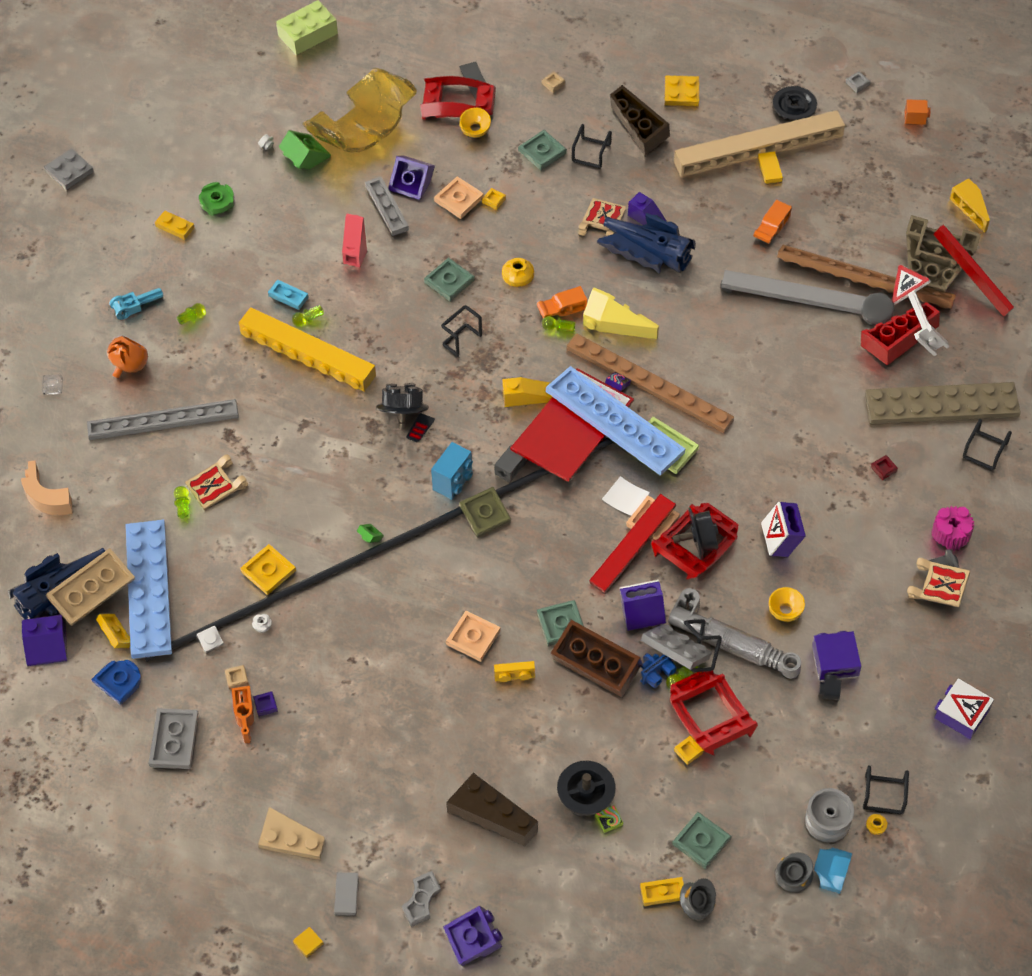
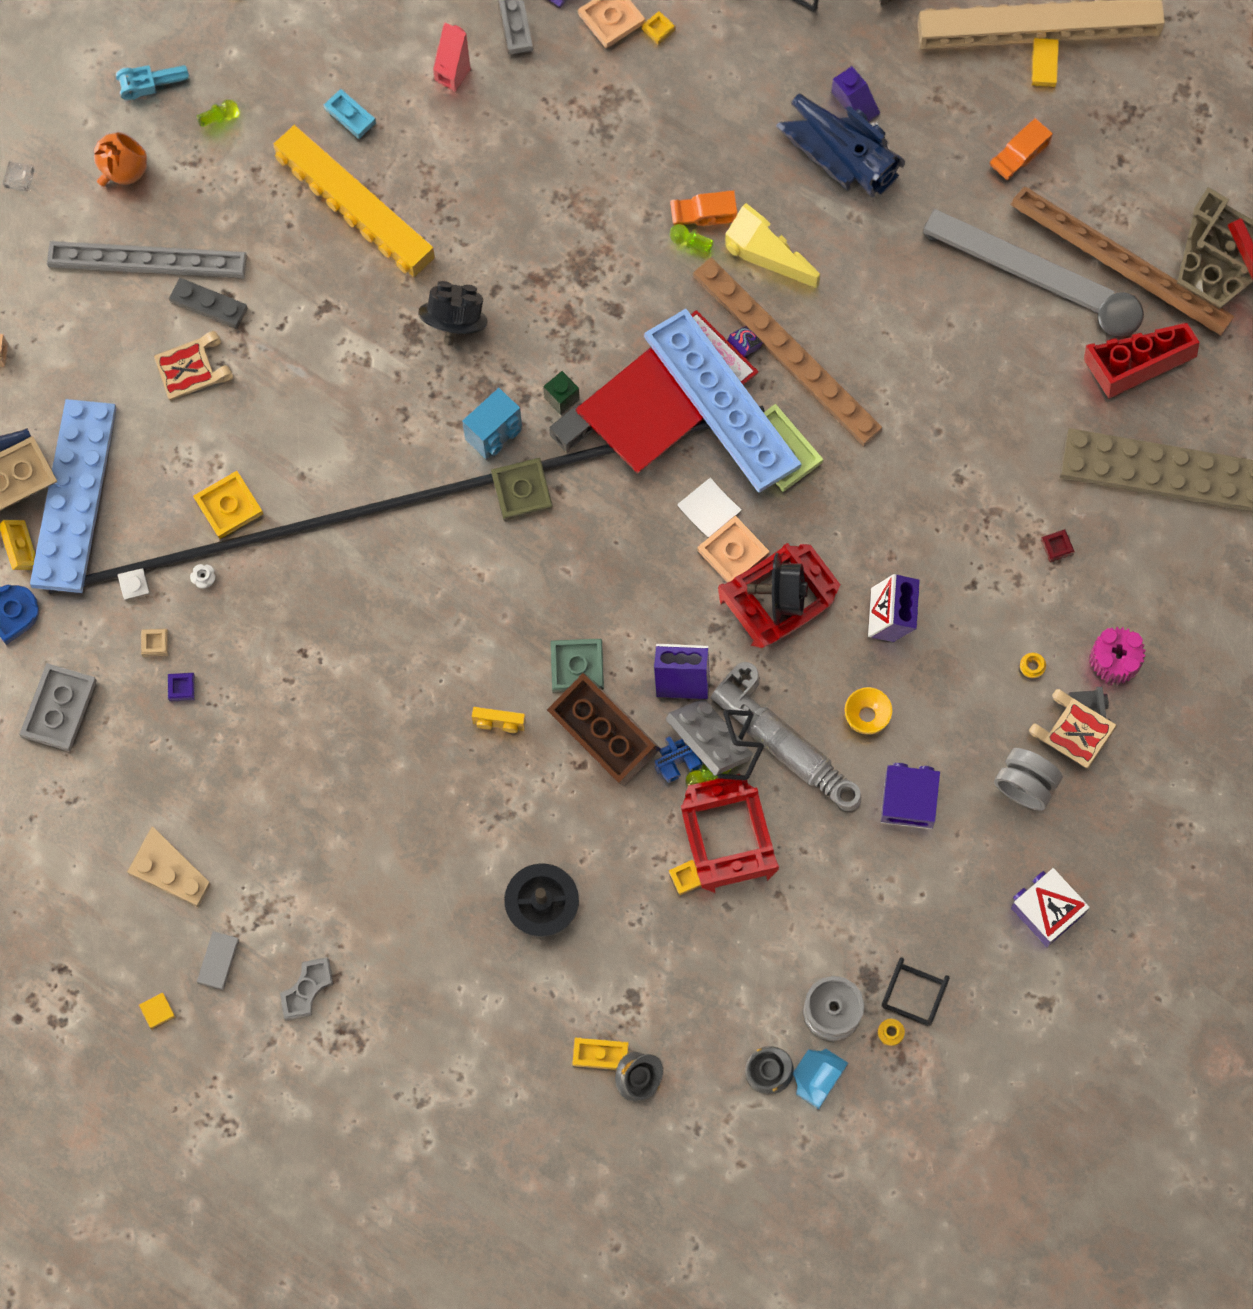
camera: 15 degrees right, 15 degrees up
clear neon green axle [173,486,190,519] -> none
orange piece [231,686,254,743] -> none
clear neon green axle [292,305,324,326] -> none
bright green plate [357,524,384,543] -> none
black sticker [406,413,435,442] -> none
sand green tile [424,257,475,301] -> none
black piece [441,305,482,356] -> none
dark purple plate [443,906,503,966] -> none
light nougat plate [446,611,501,662] -> none
dark brown wedge [446,772,538,846] -> none
yellow piece [502,258,535,287] -> none
yellow slope [502,377,552,407] -> none
flag [578,198,626,236] -> none
red tile [589,494,676,593] -> none
tile [595,805,623,833] -> none
sand green tile [672,812,732,869] -> none
black plate [819,674,842,700] -> none
white piece [892,265,950,356] -> none
black piece [963,419,1012,470] -> none
none -> dark grey plate [169,278,248,329]
none -> dark green brick [543,371,580,415]
none -> light grey wheel [994,748,1063,810]
none -> yellow plate [1020,653,1046,678]

